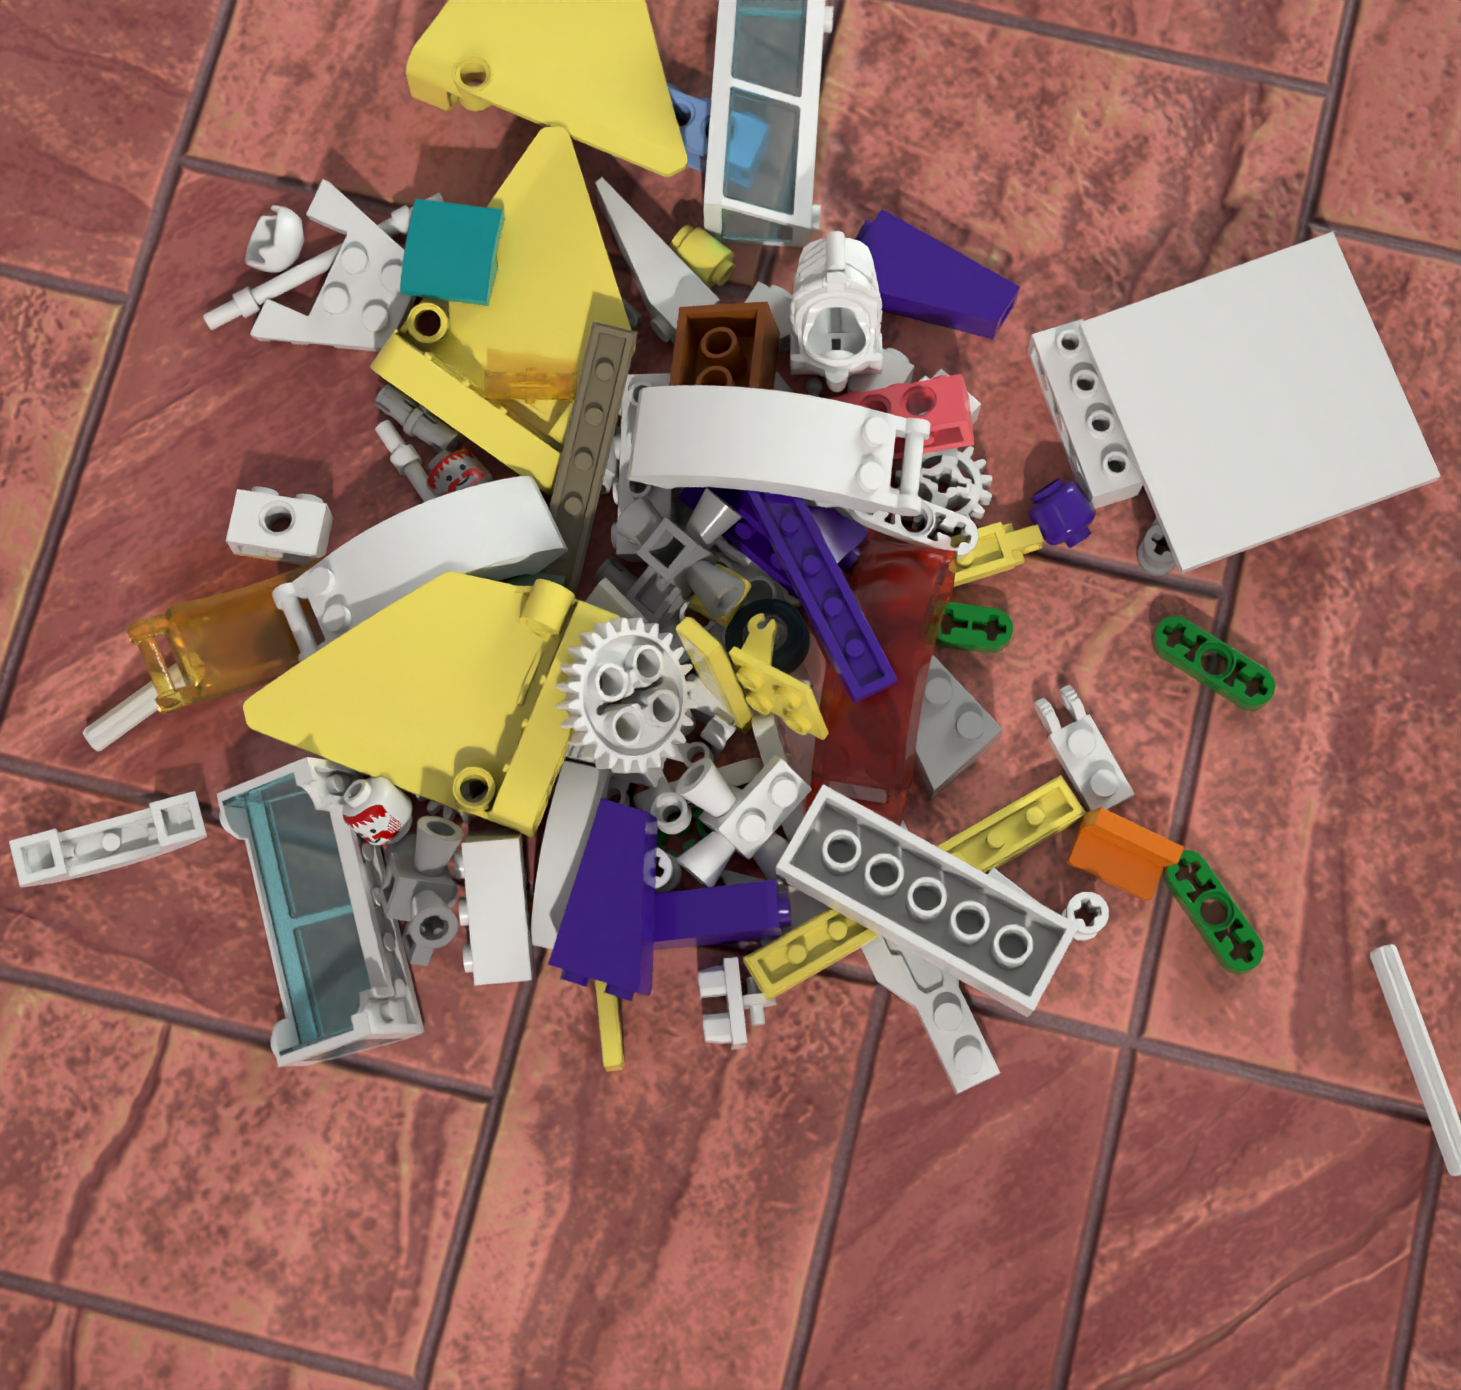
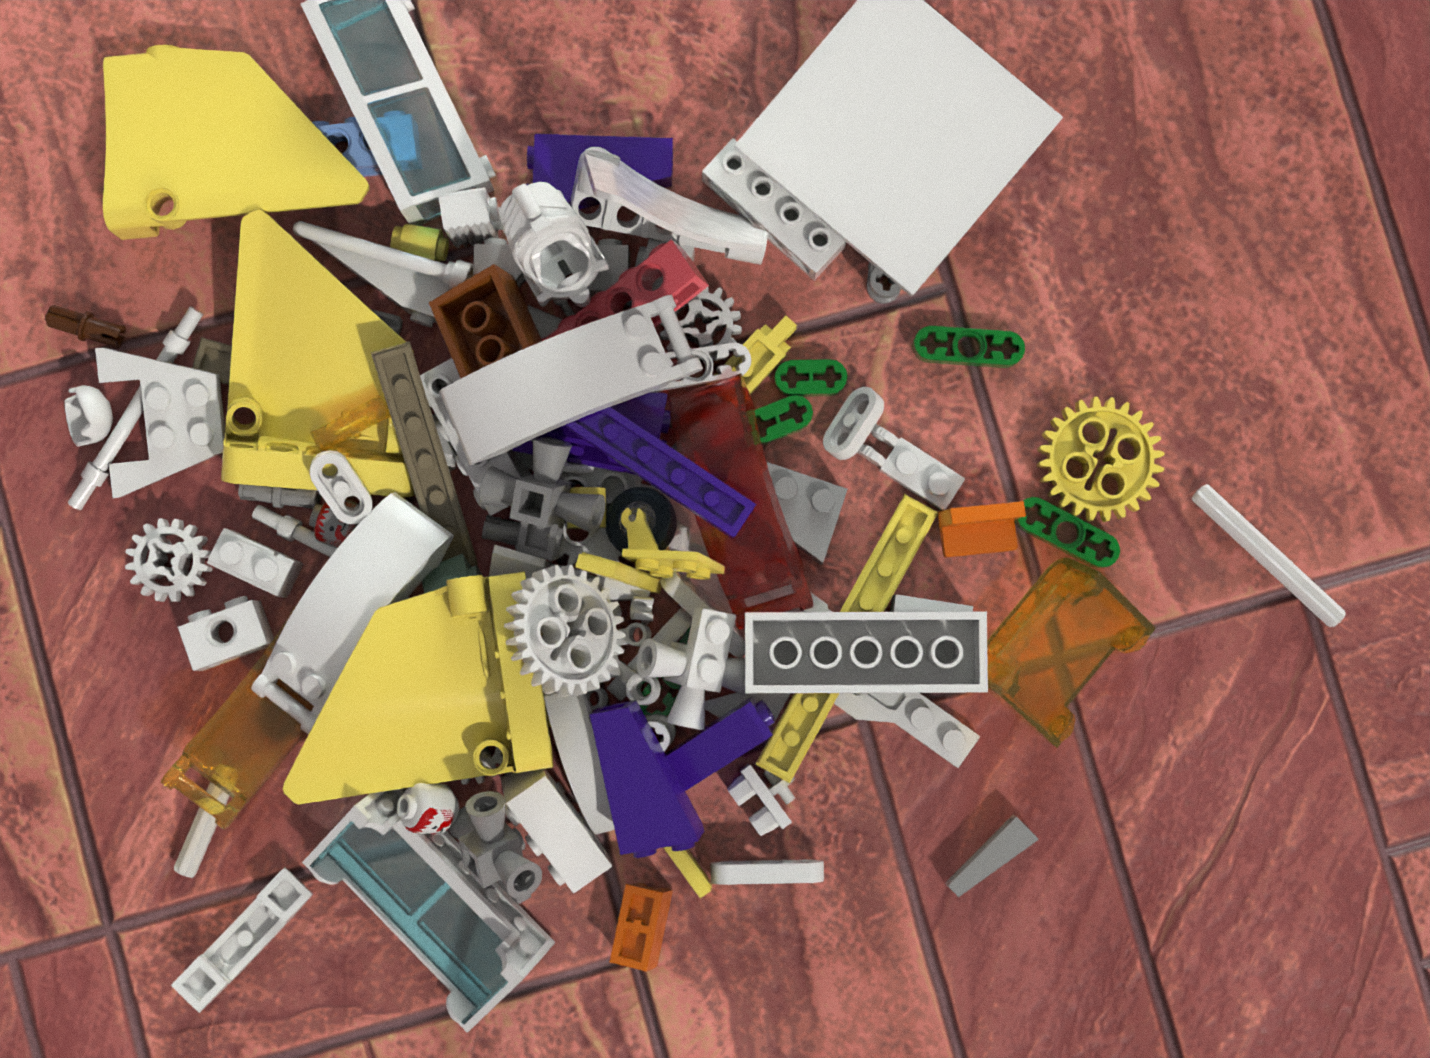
camera: 30 degrees left, 10 degrees up
teal slope [400,199,505,306] -> none
dark purple head [1028,478,1096,548] -> none
white bush [1061,892,1109,941] -> none
none -> reddish brown axle [45,305,126,349]
none -> white gear [125,518,213,602]
none -> white brick [207,528,303,598]
none -> white piece [293,221,475,289]
none -> white plate [310,450,372,524]
none -> white brick [439,187,502,248]
none -> white panel [571,147,768,265]
none -> orange hinge [609,883,673,972]
none -> white beam [711,859,824,885]
none -> green beam [774,359,848,397]
none -> white plate [823,387,884,460]
none -> light grey piece [945,815,1039,897]
none -> clear yellow windscreen [987,557,1156,748]
none -> light yellow gear [1037,397,1165,522]

